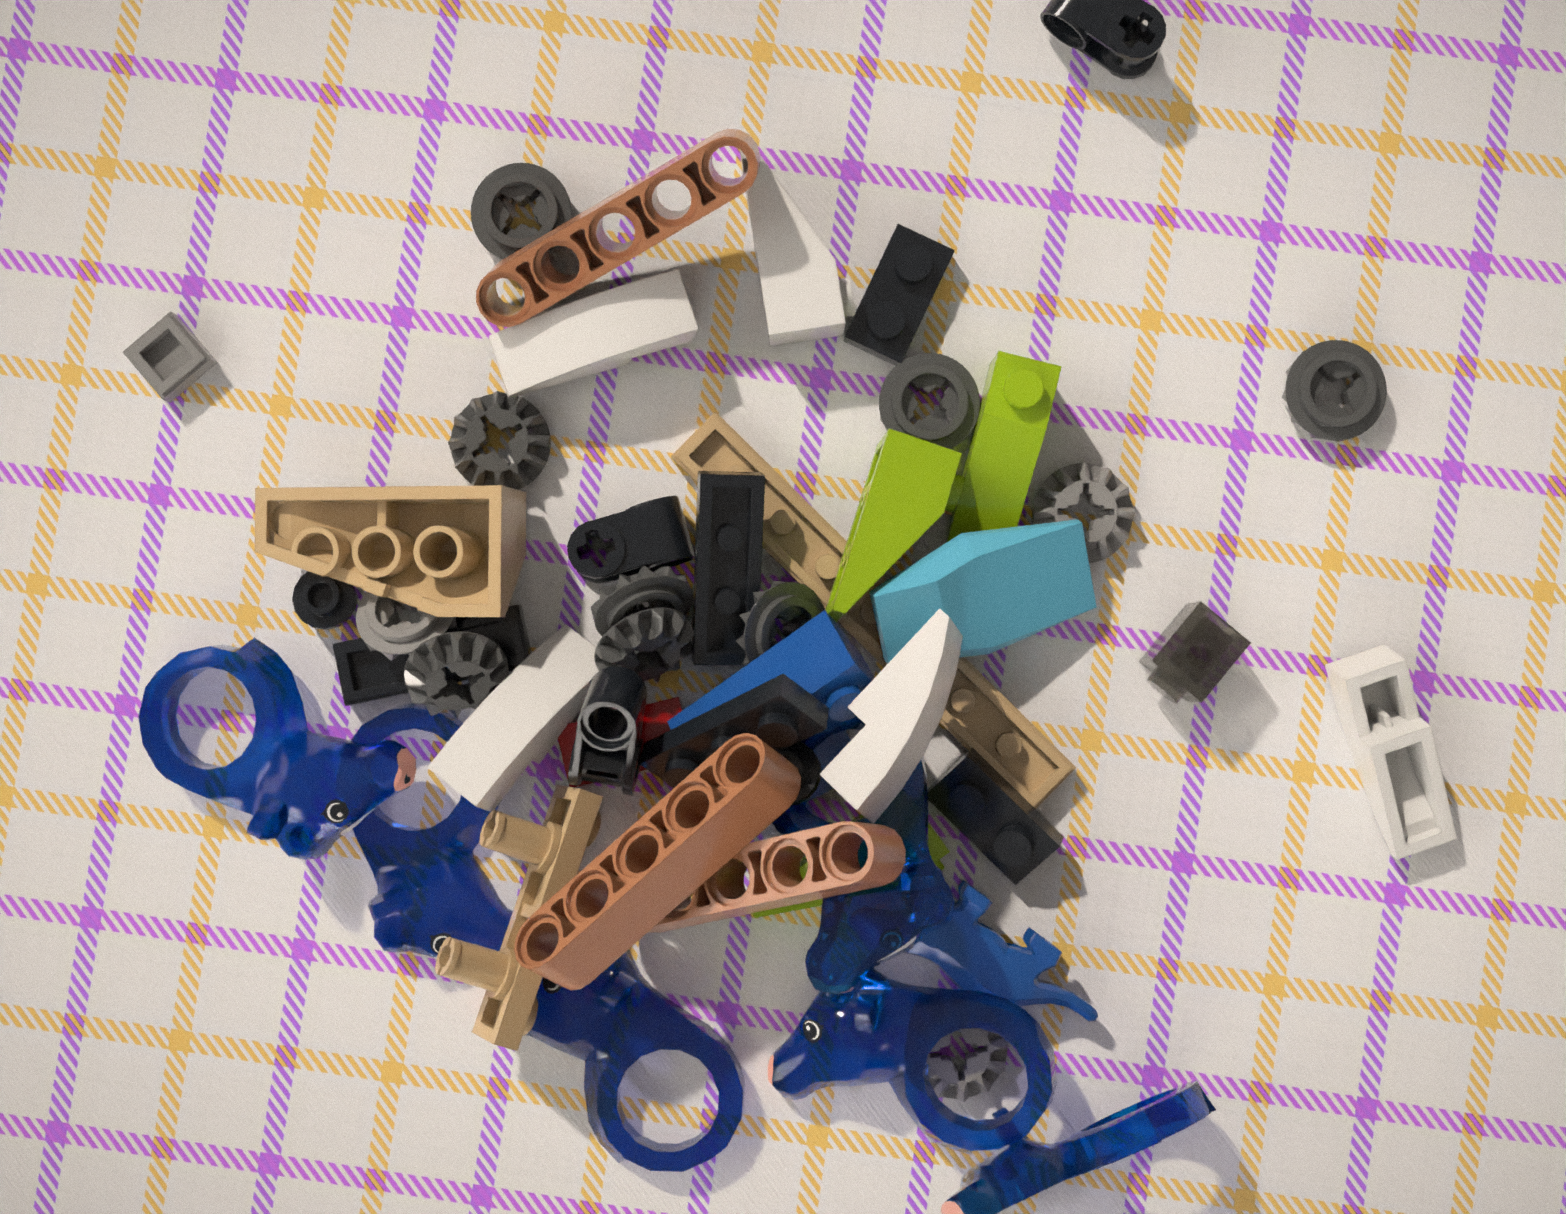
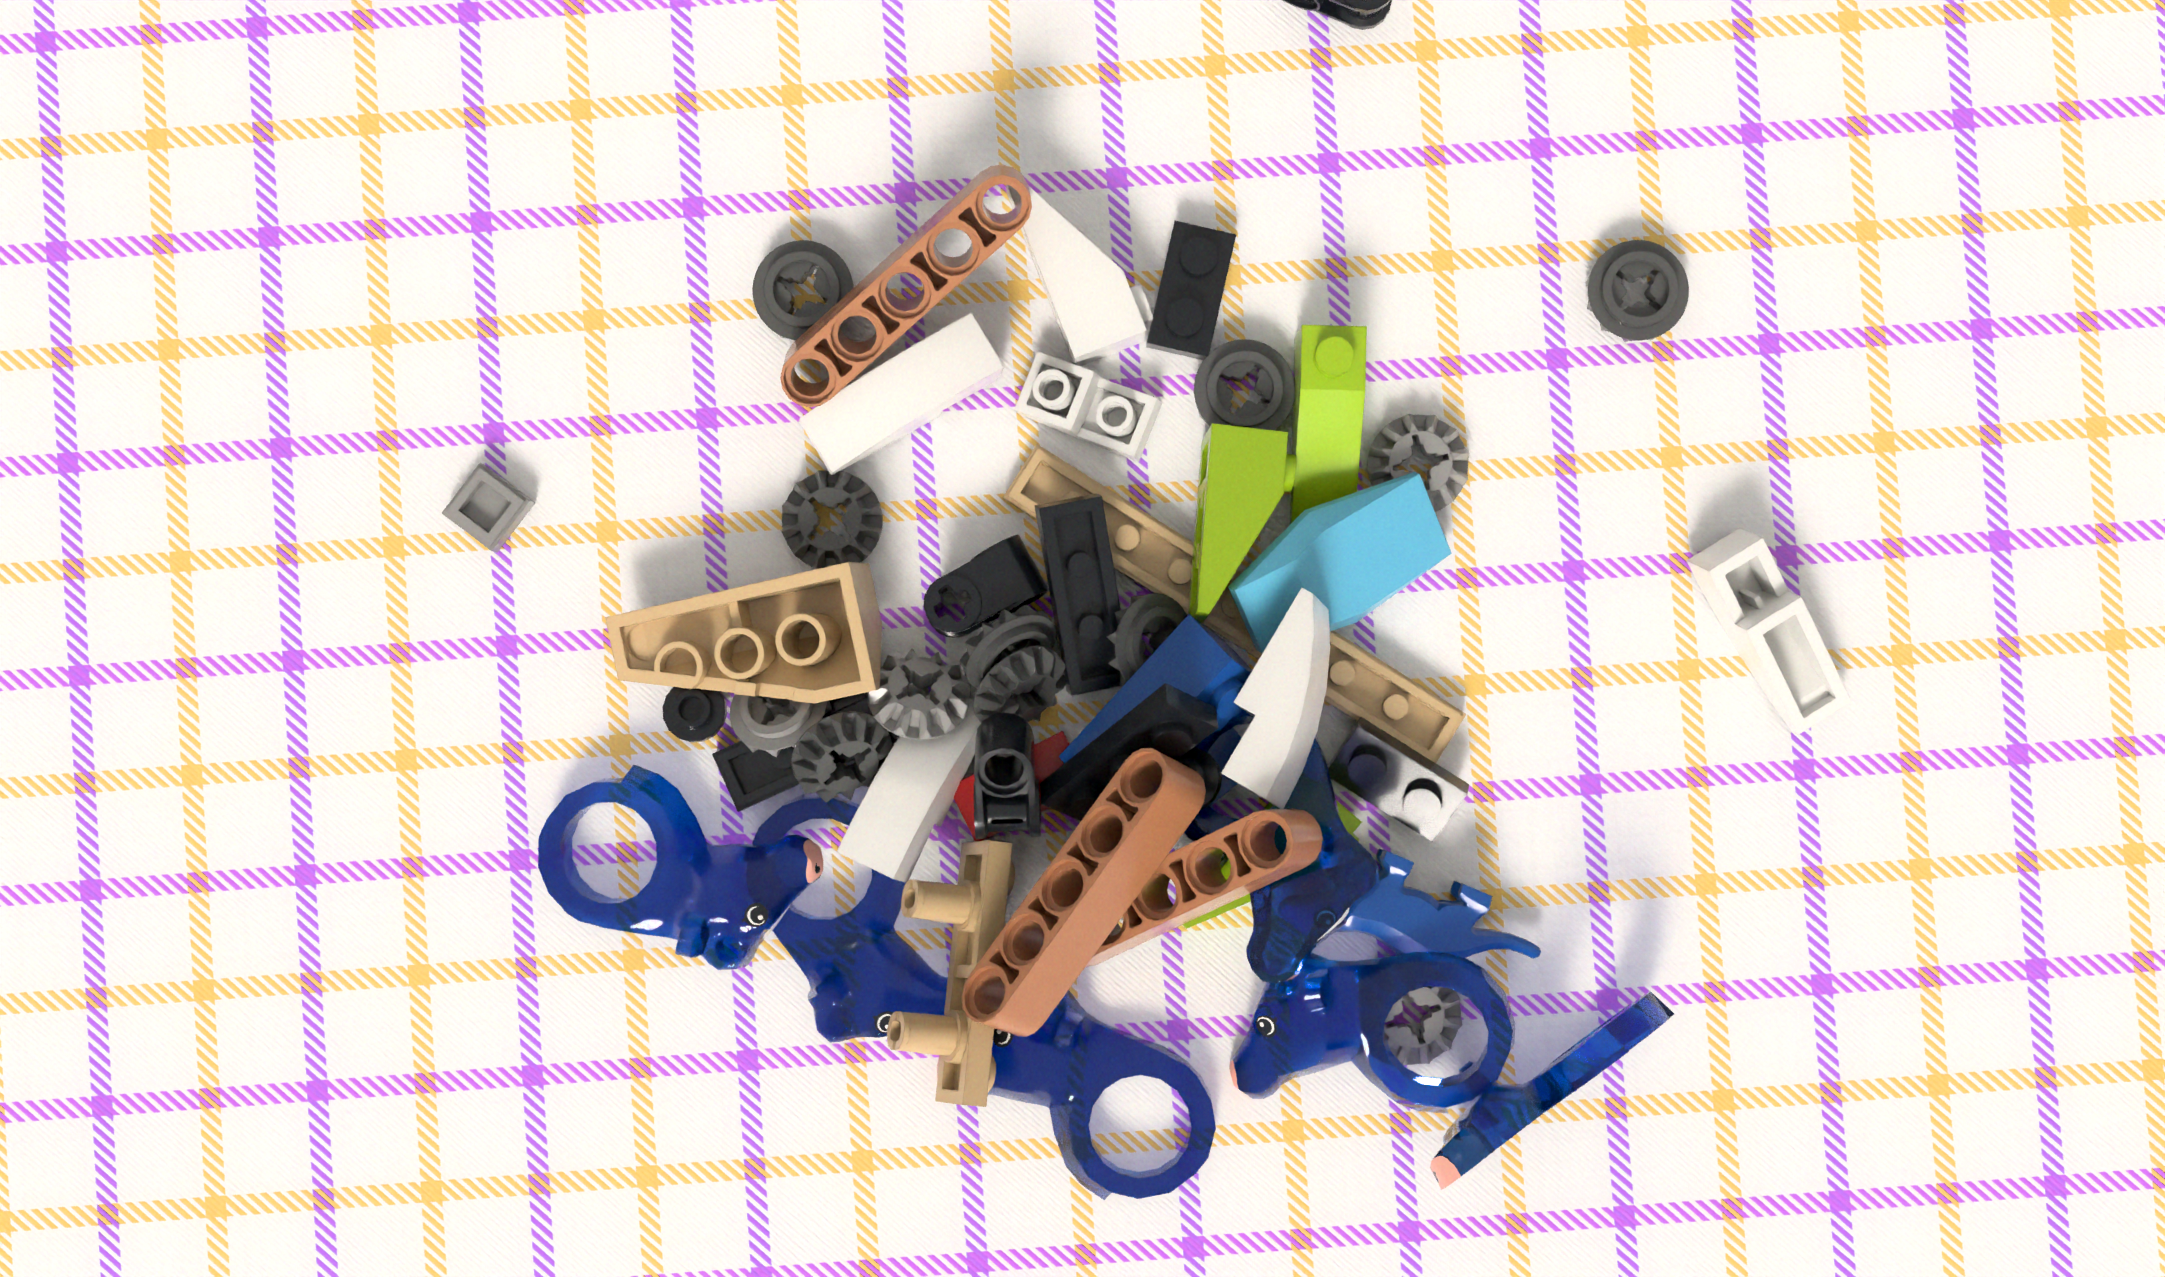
camera: 15 degrees left, 0 degrees up
clear smoke brick [1139,601,1251,704] -> none
none -> light grey gear [867,649,970,740]
none -> white slope [1014,351,1162,462]

